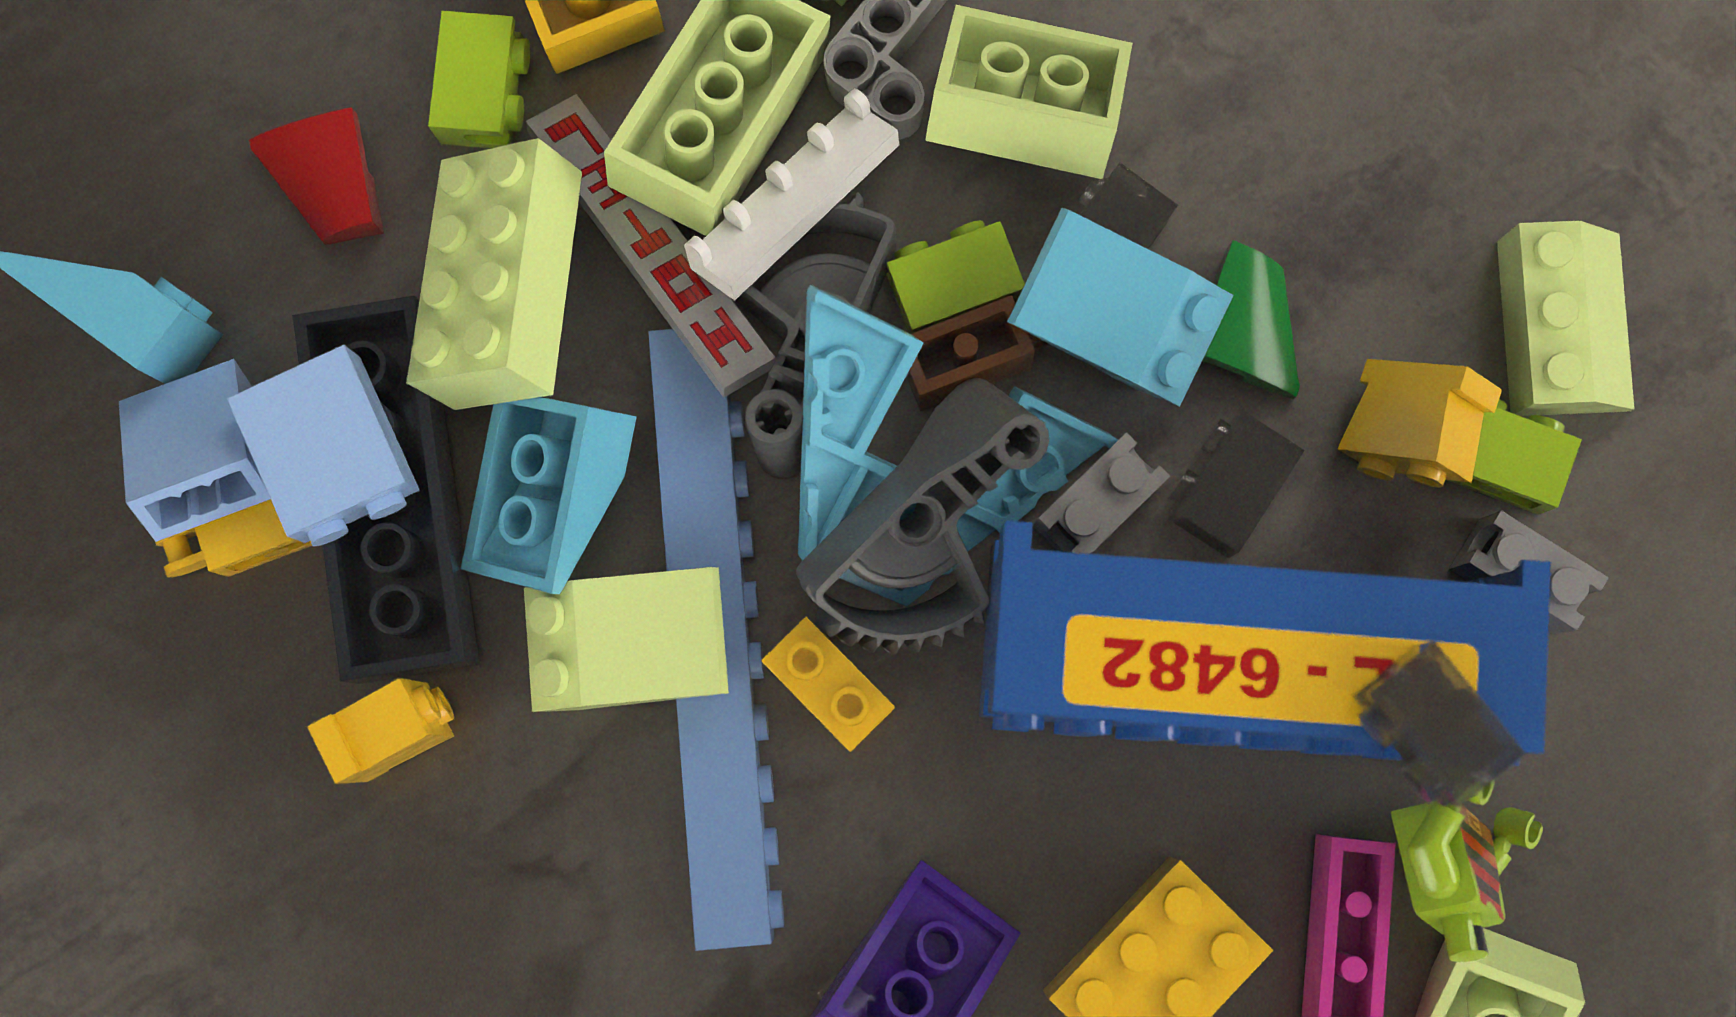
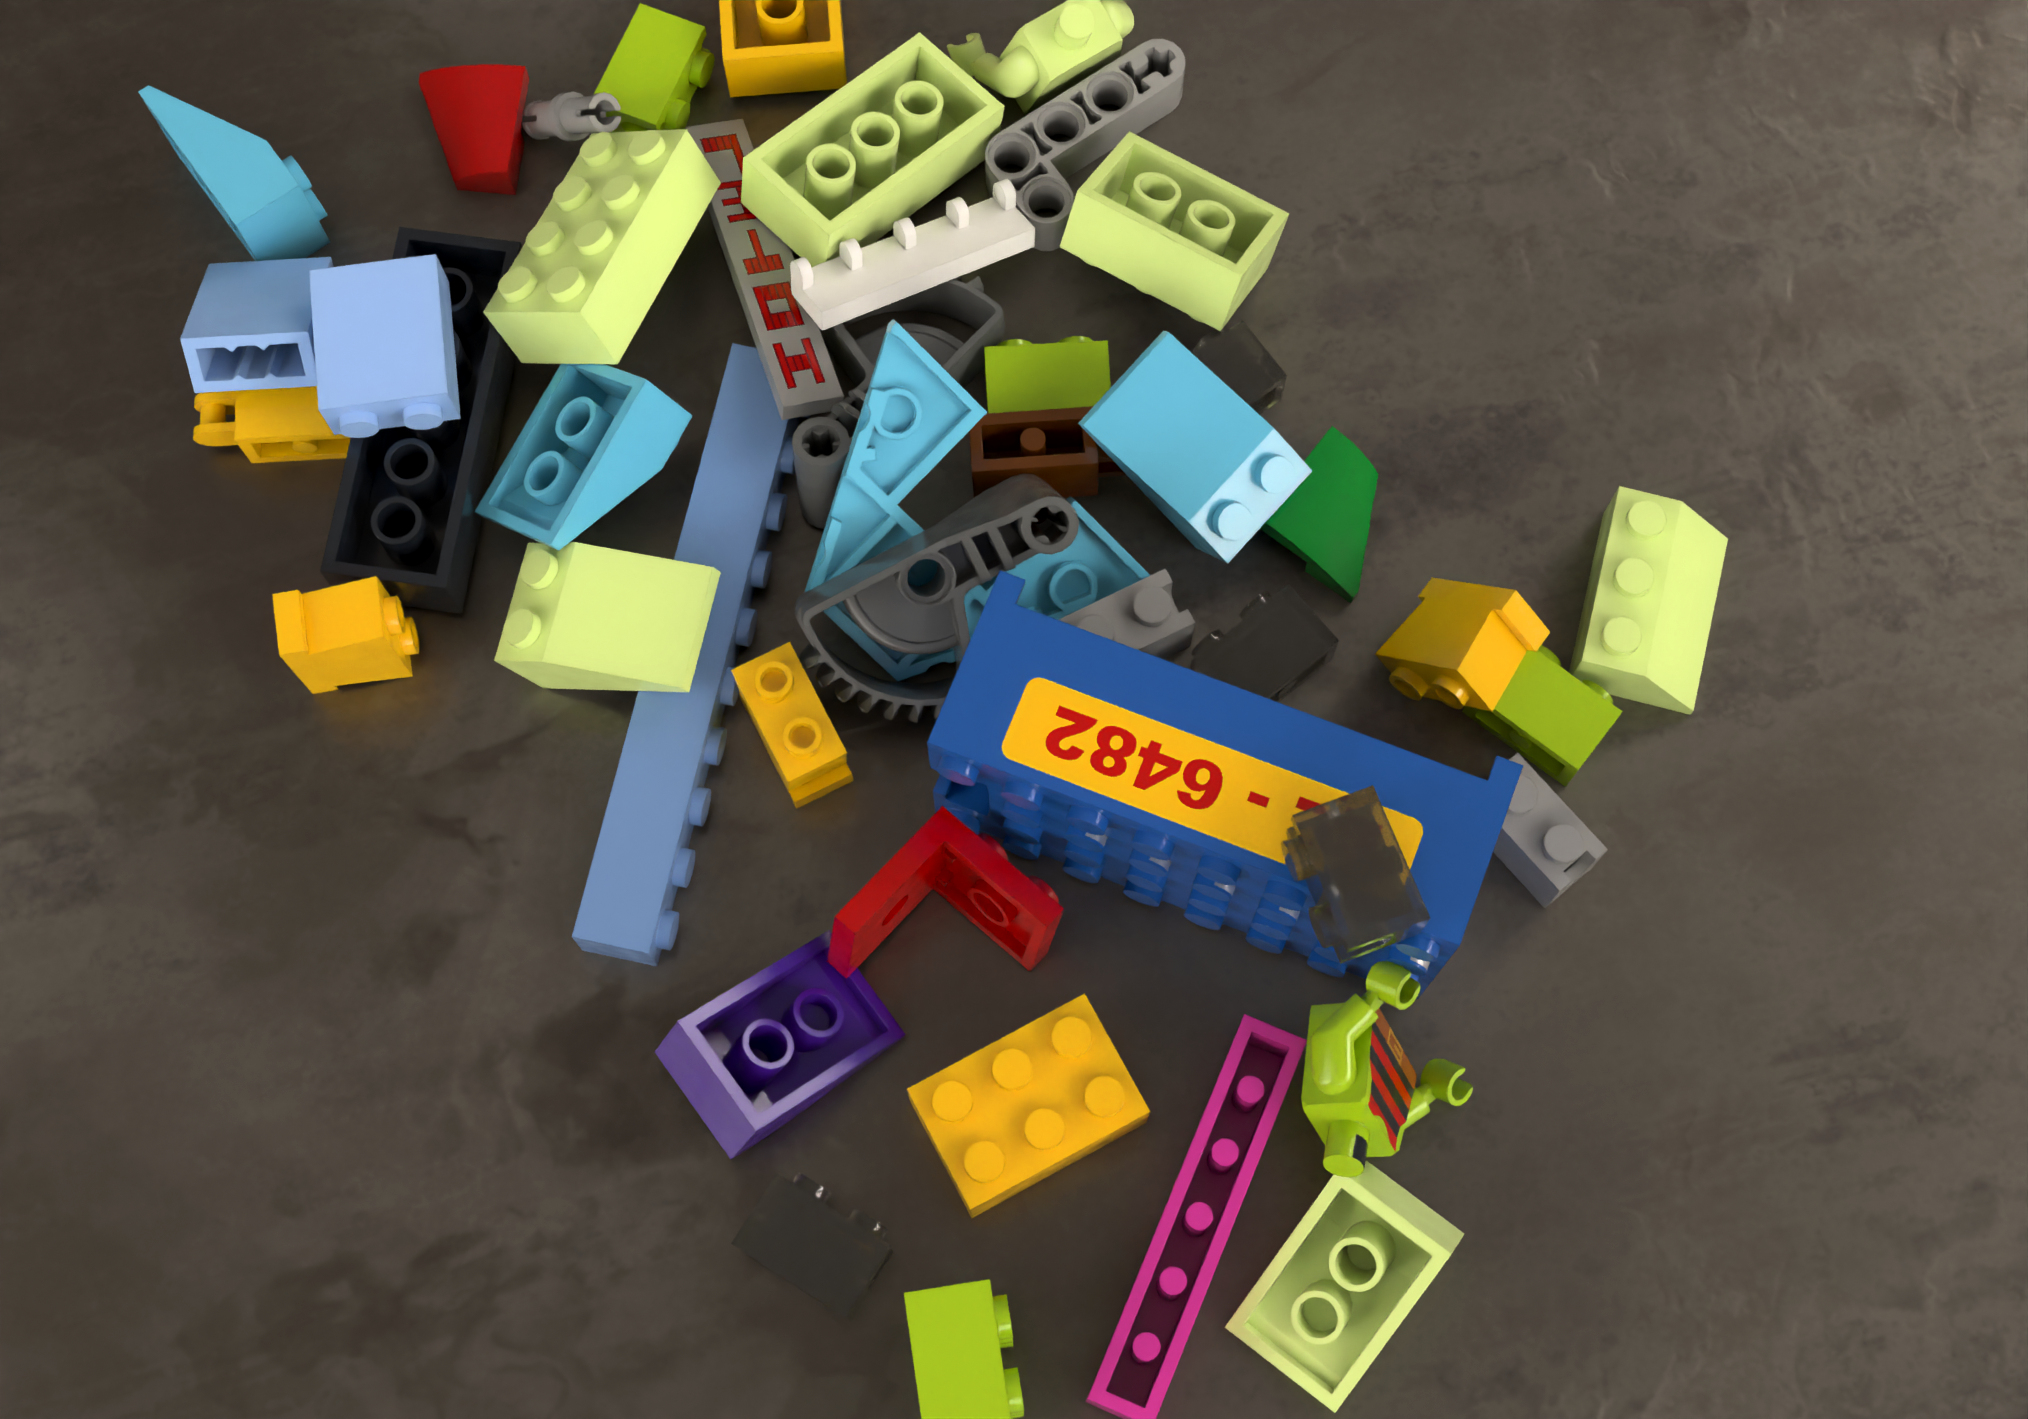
camera: 15 degrees right, 10 degrees down
none -> light grey pin [522,91,621,141]
none -> red bracket [827,806,1064,979]

